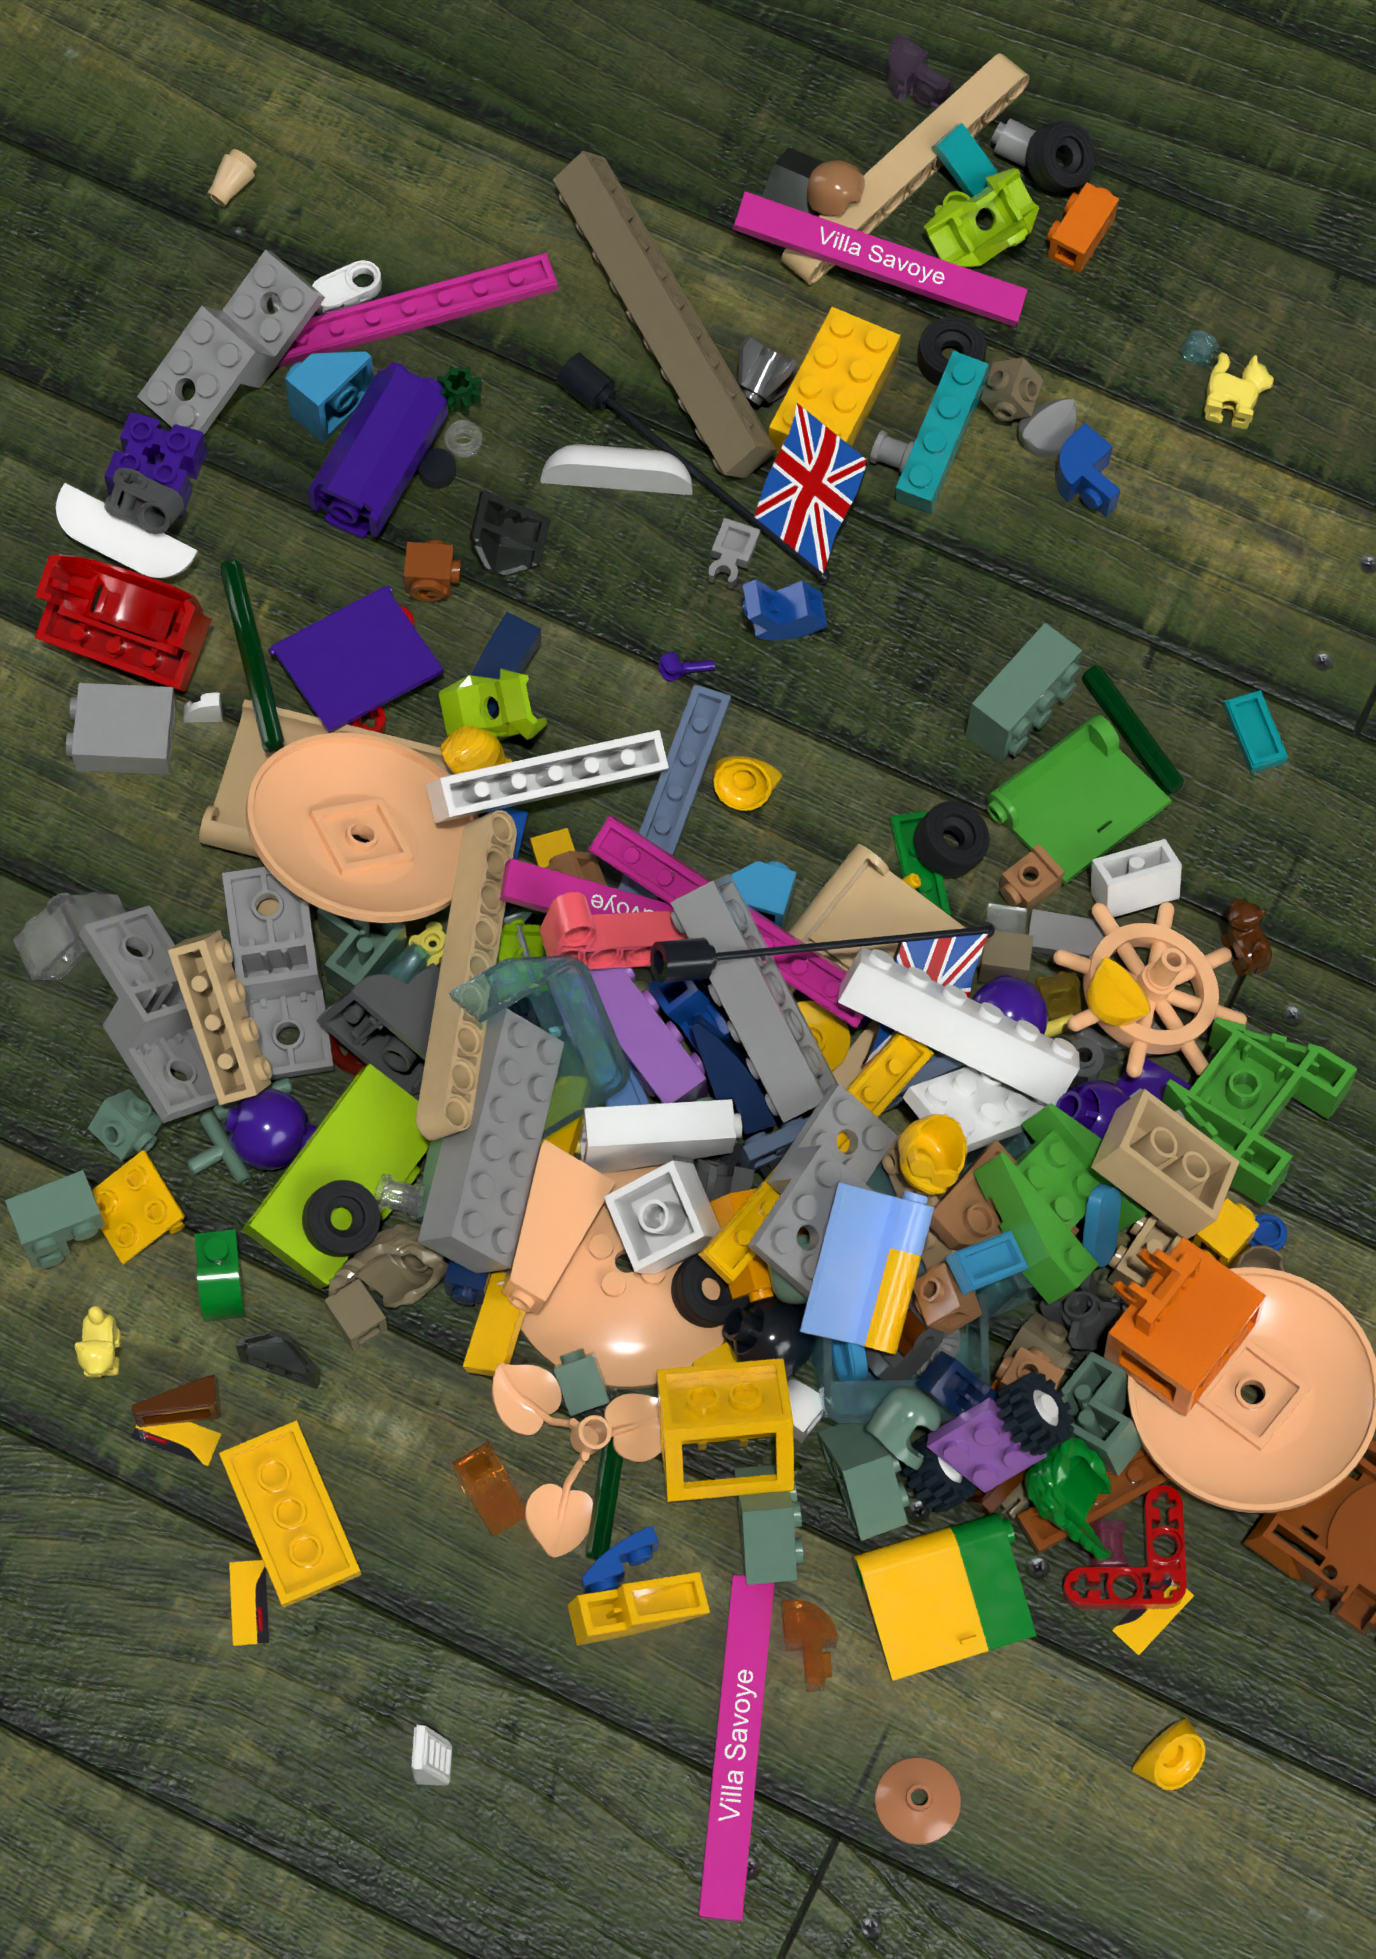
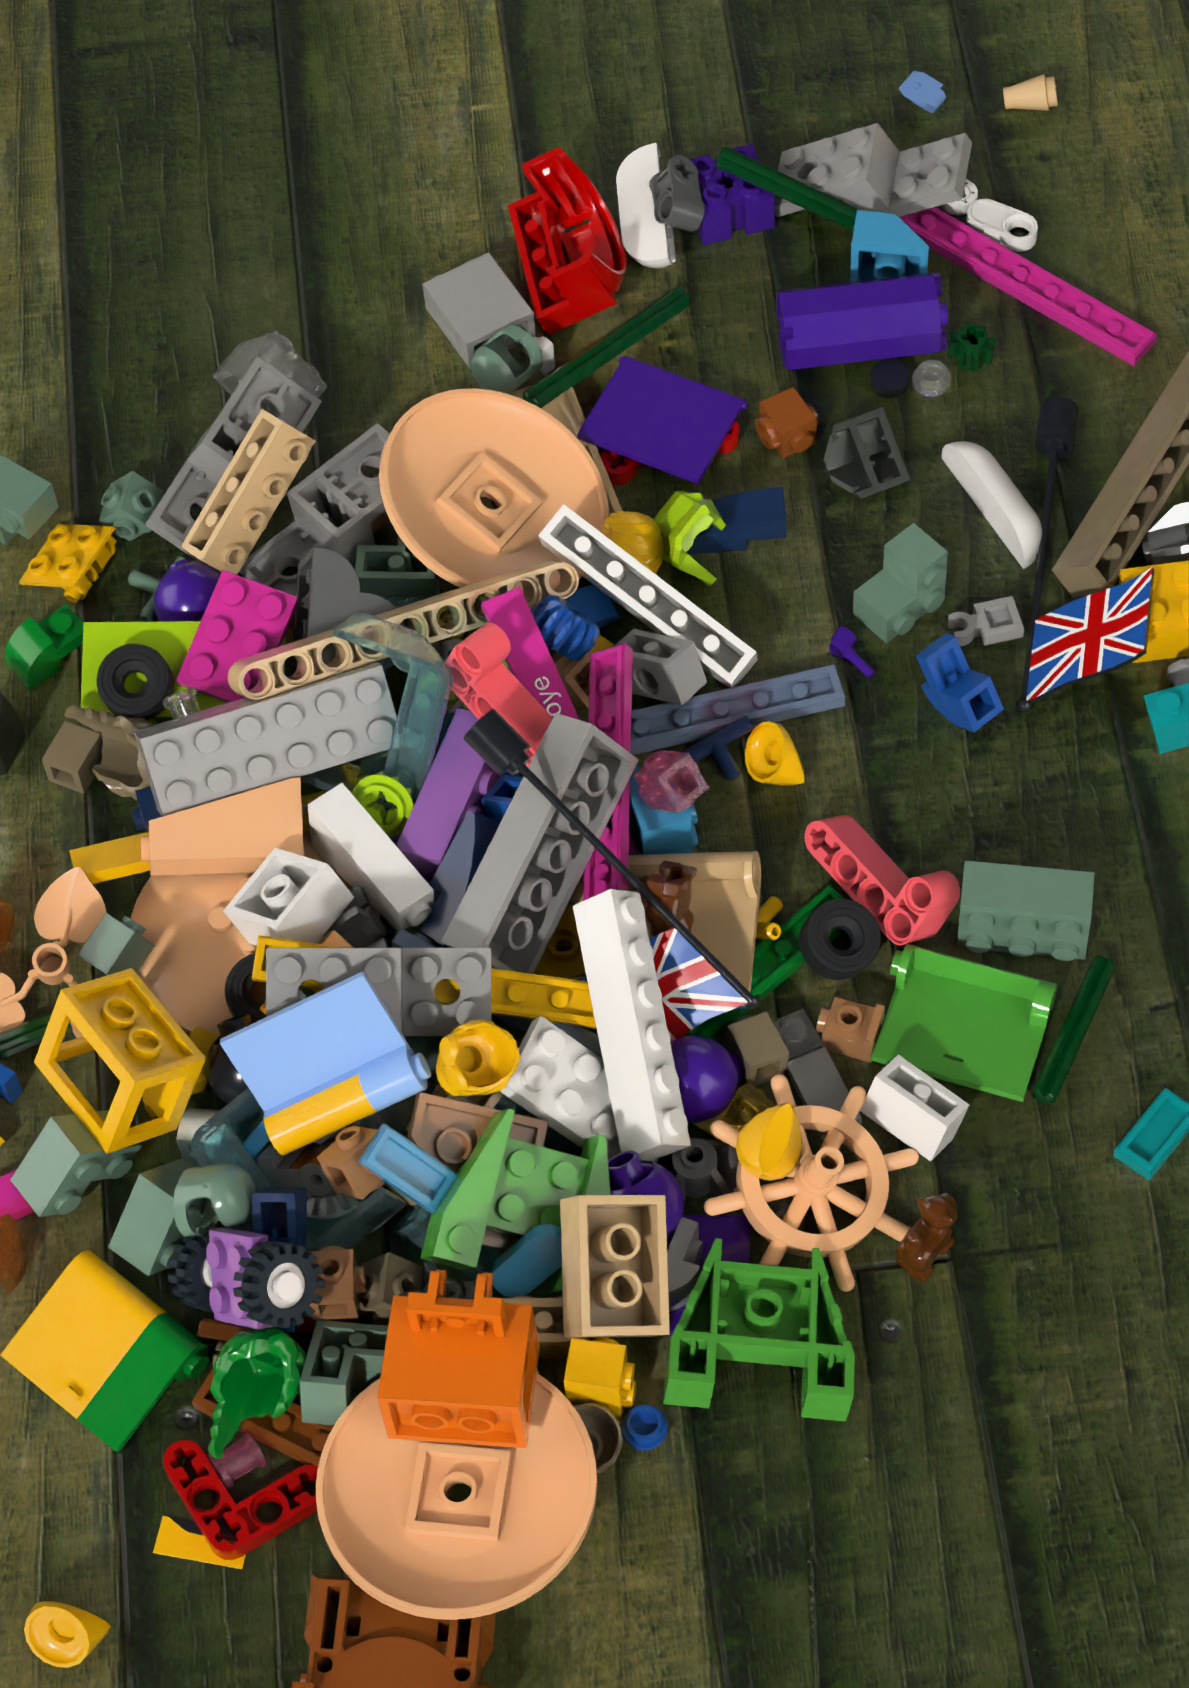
camera: 65 degrees right, 10 degrees down
none -> dark pink plate [176,570,300,703]
none -> lime gear [352,771,415,837]
none -> sand green helmet [470,324,543,394]
none -> blue gear [532,595,600,660]
none -> light grey brick [613,629,707,705]
none -> clear pink brick [633,749,709,813]
none -> reddish brown animal [646,861,697,936]
none -> dark blue piece [676,716,754,781]
none -> dark green axle [716,147,925,242]
none -> coral beam [805,815,960,945]
none -> sand green brick [853,523,948,644]
none -> medium blue piece [899,71,946,113]

